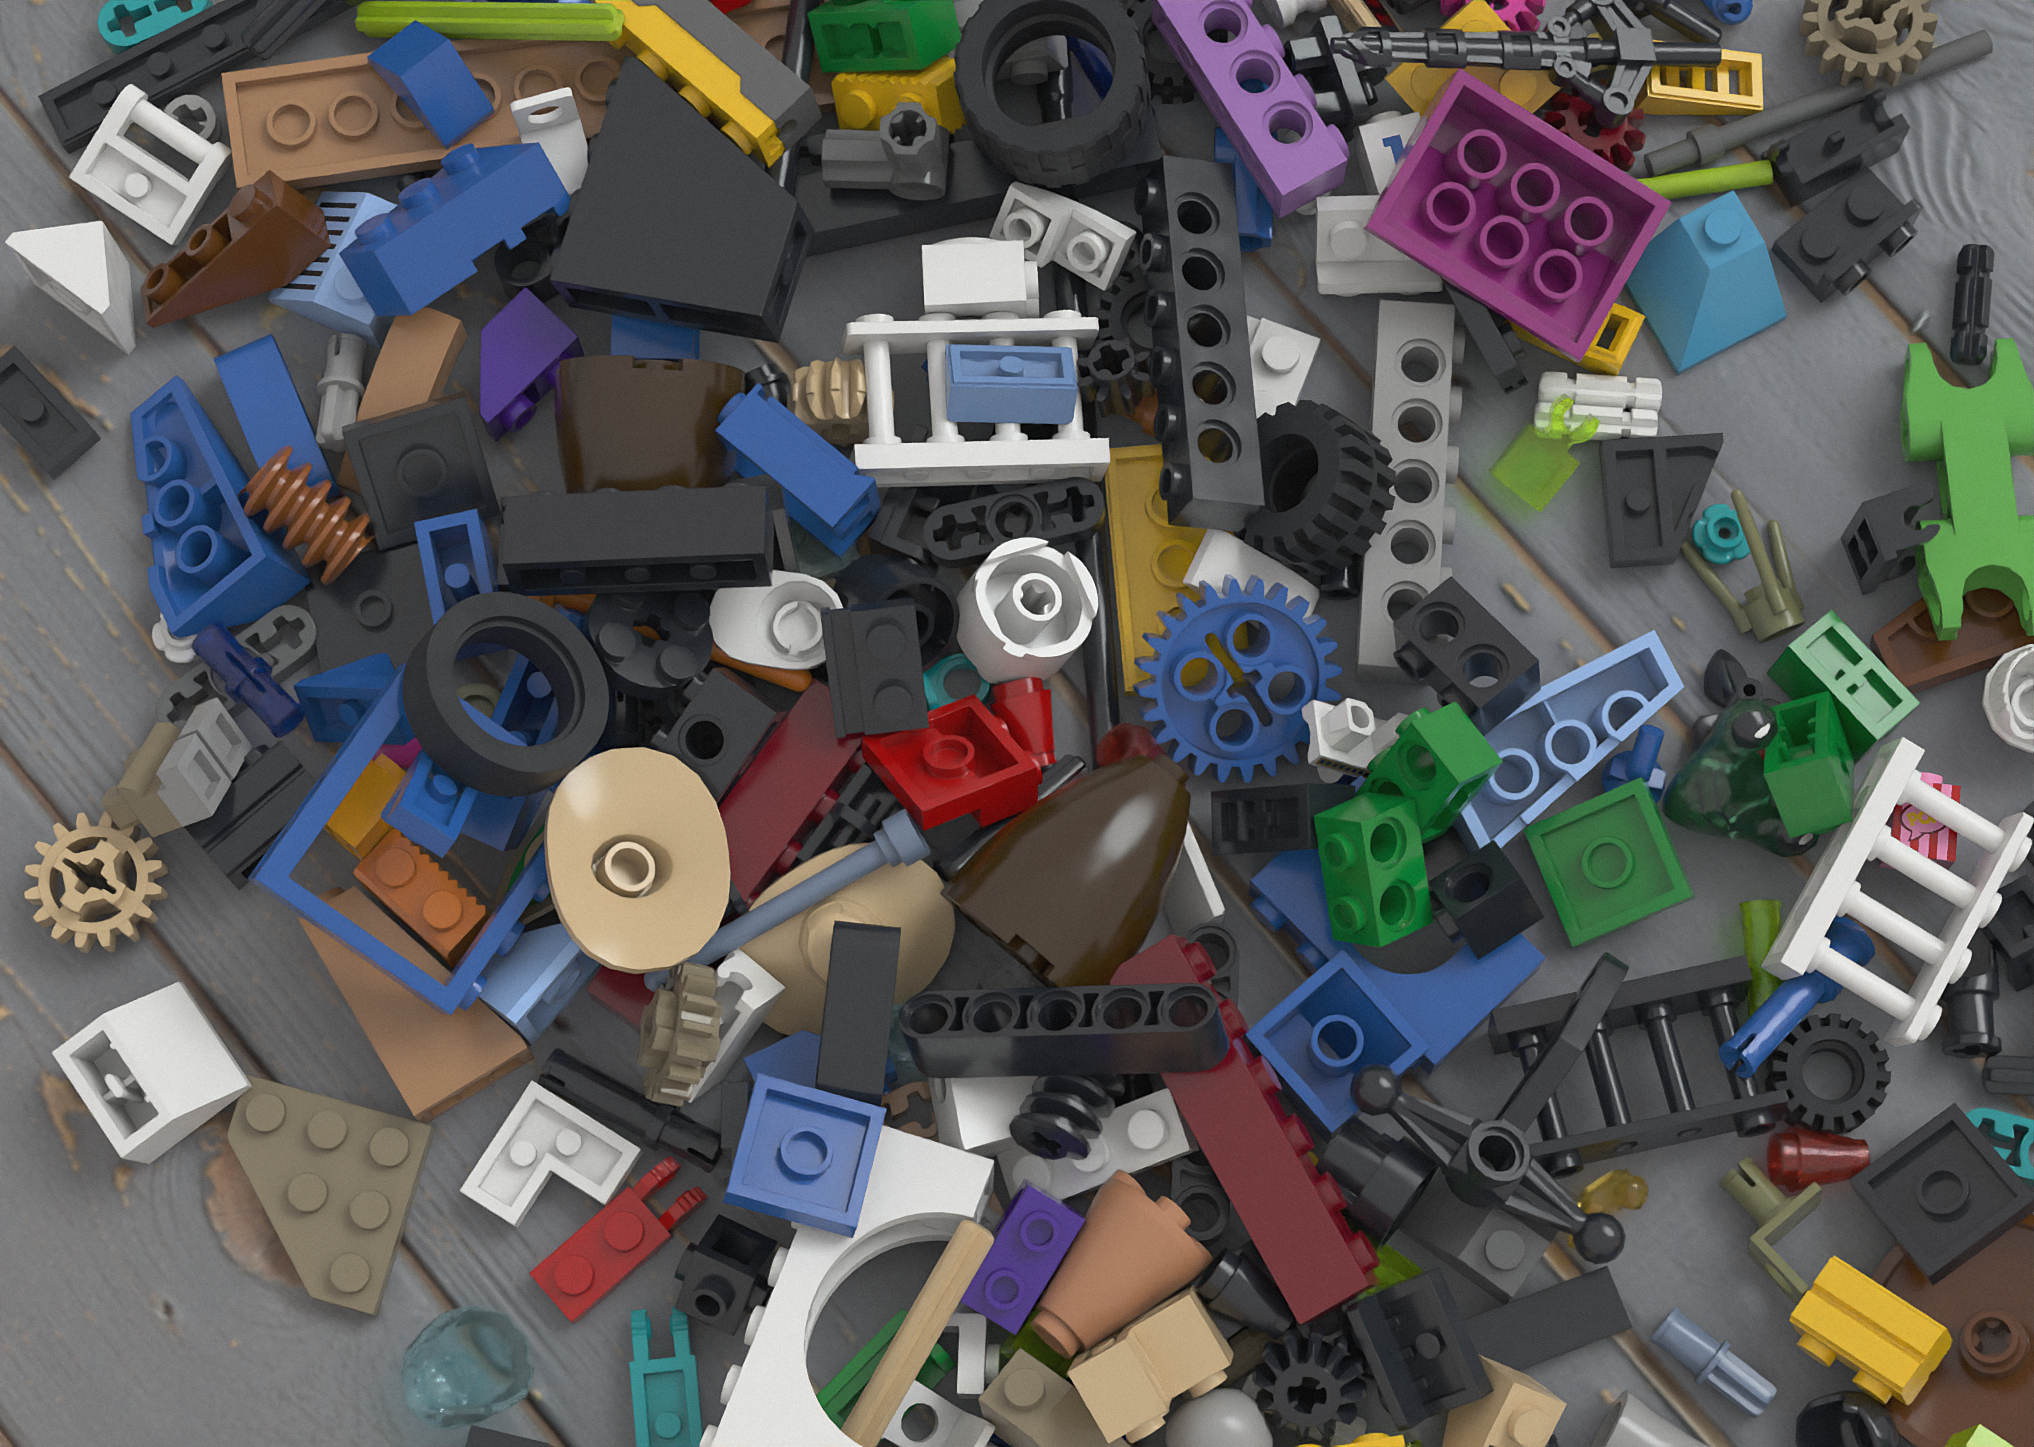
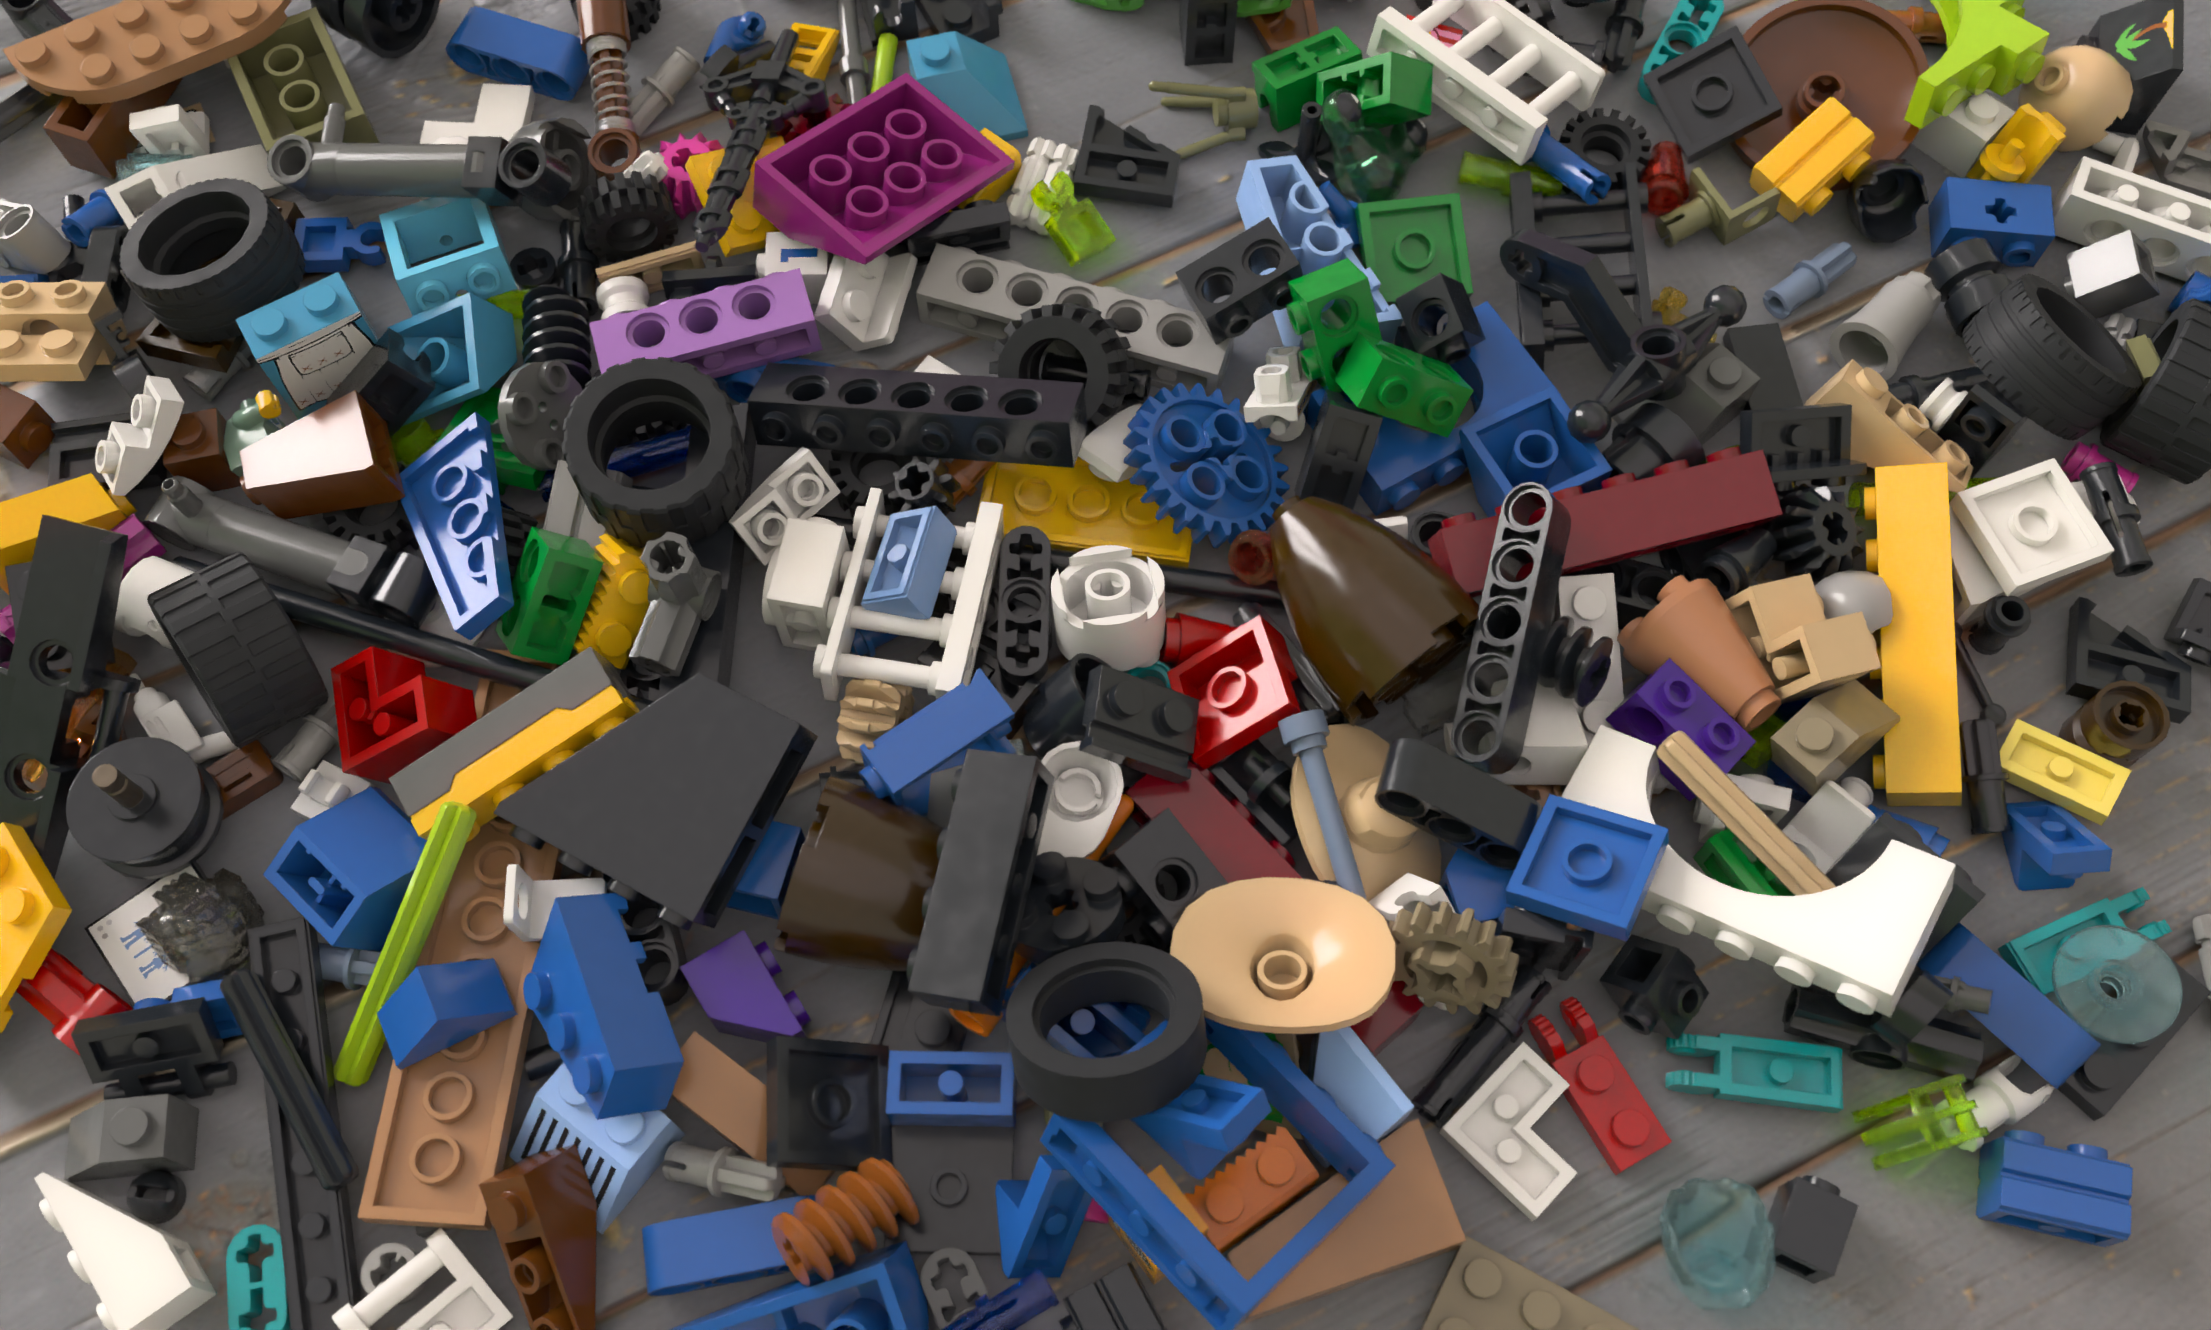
camera: 80 degrees left, 10 degrees down
teal plate [1692,504,1750,565] -> none

